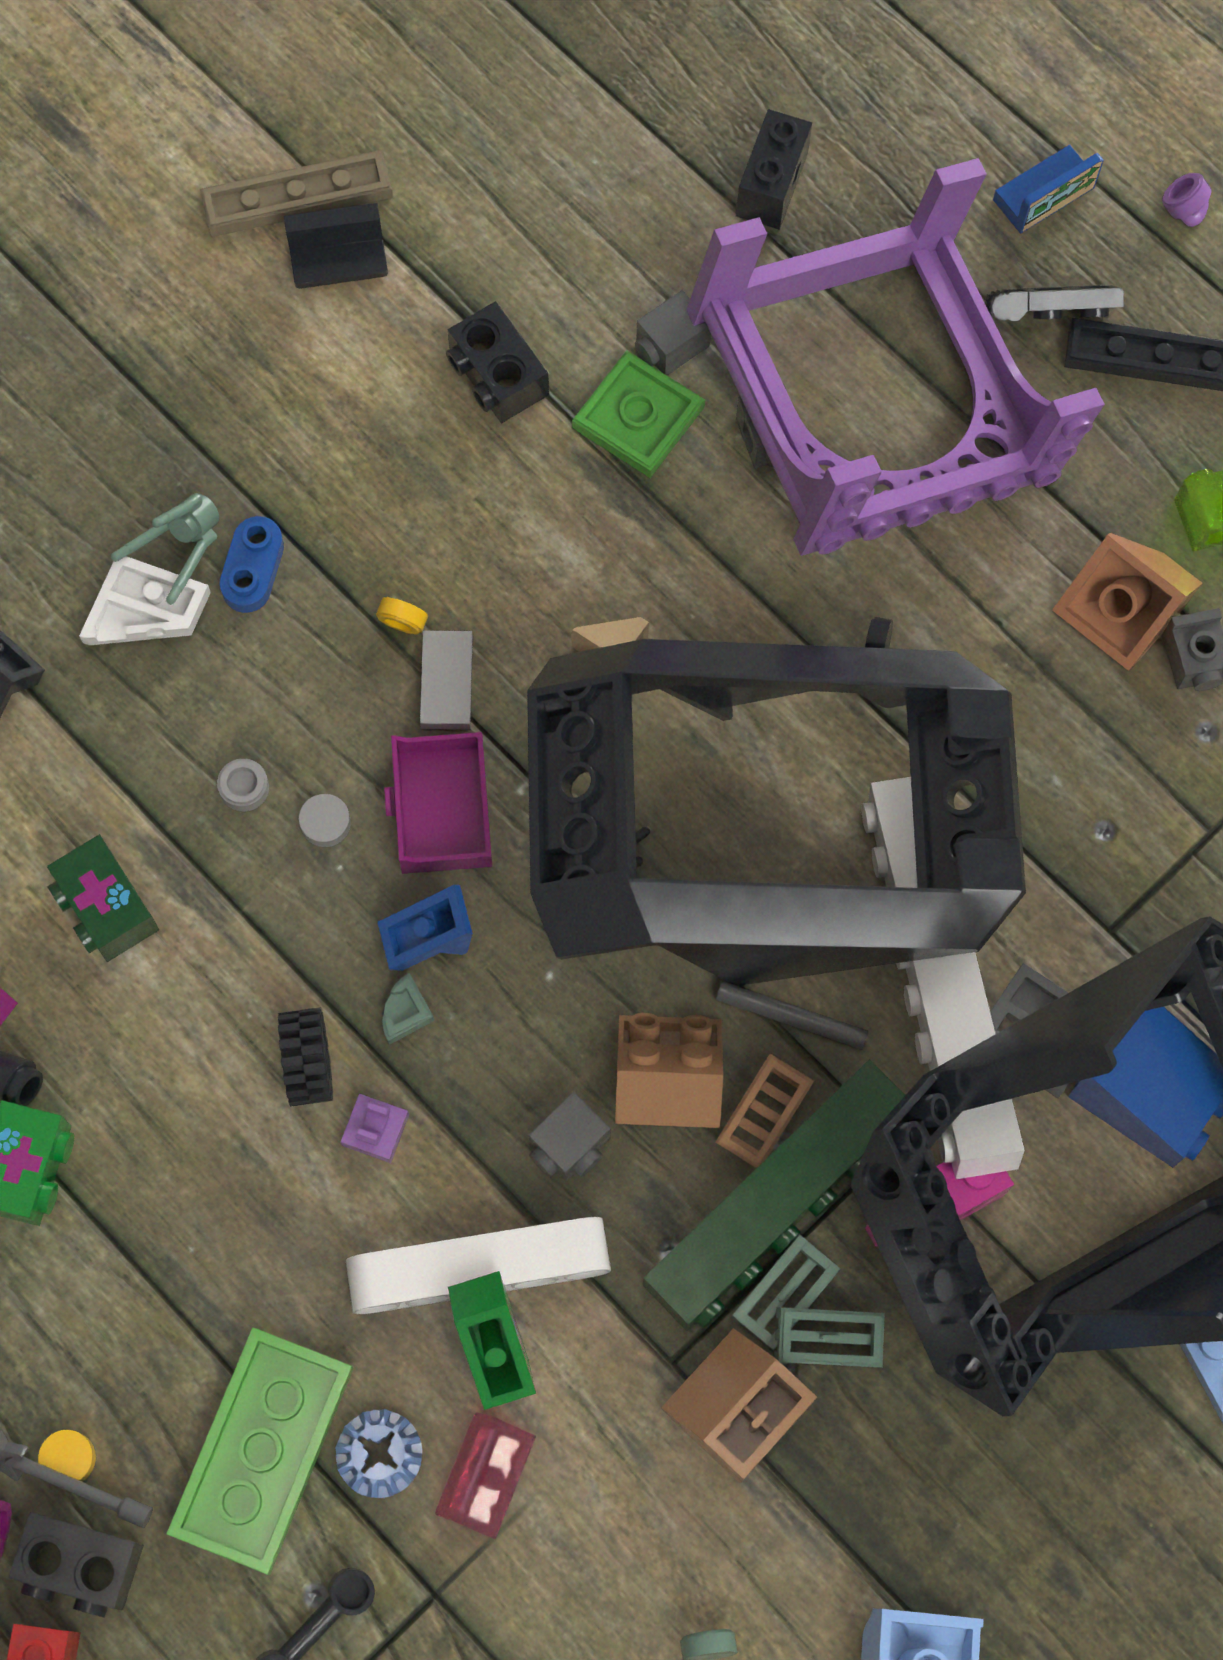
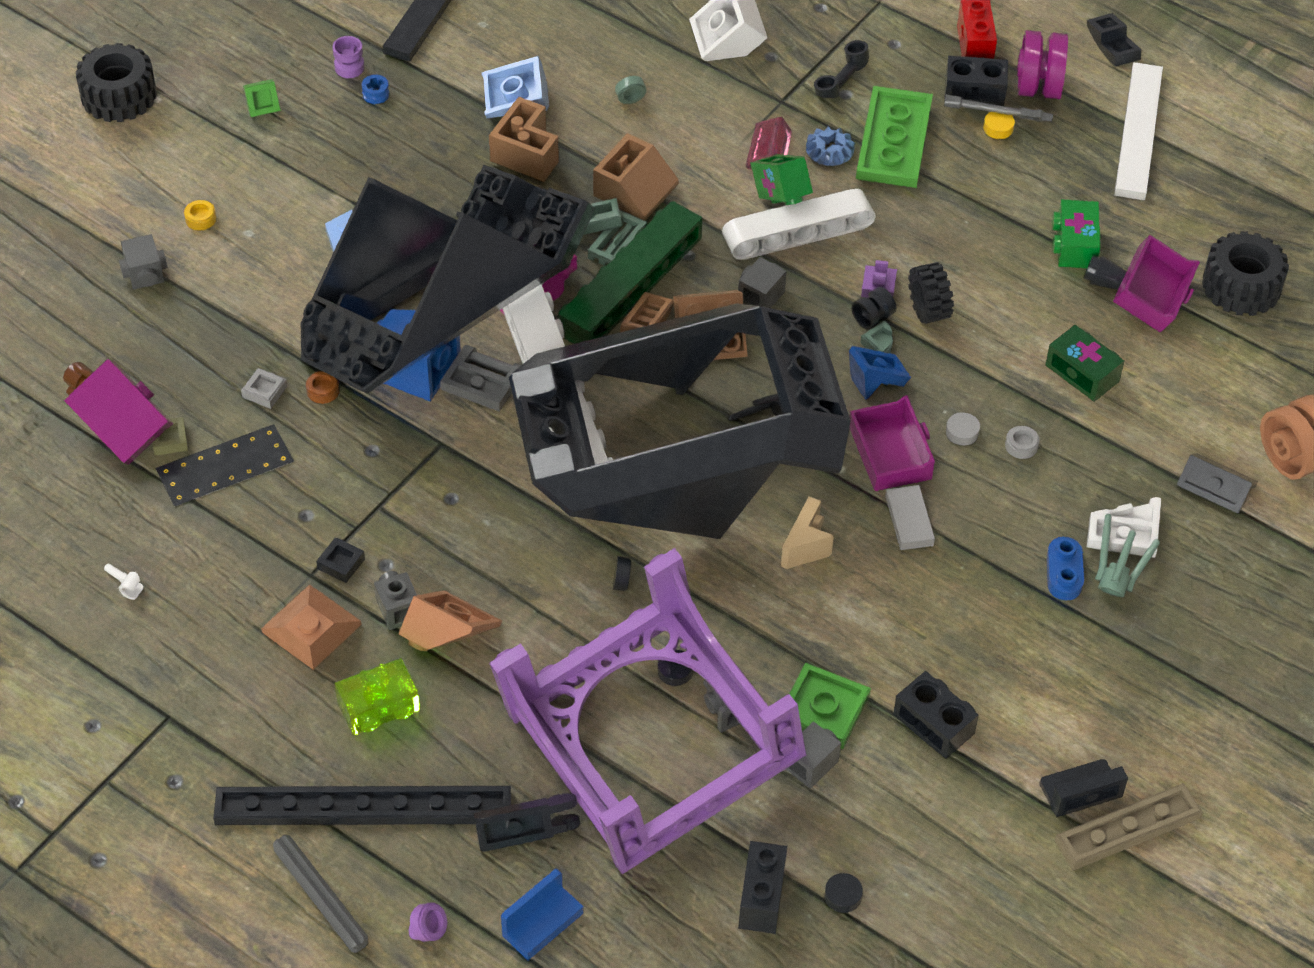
camera: 170 degrees right, 20 degrees down
yellow tile [376,597,428,634] -> none
none -> medium nougat brick [489,97,559,182]
none -> black tile [824,873,863,913]
none -> black wheel [851,286,897,330]

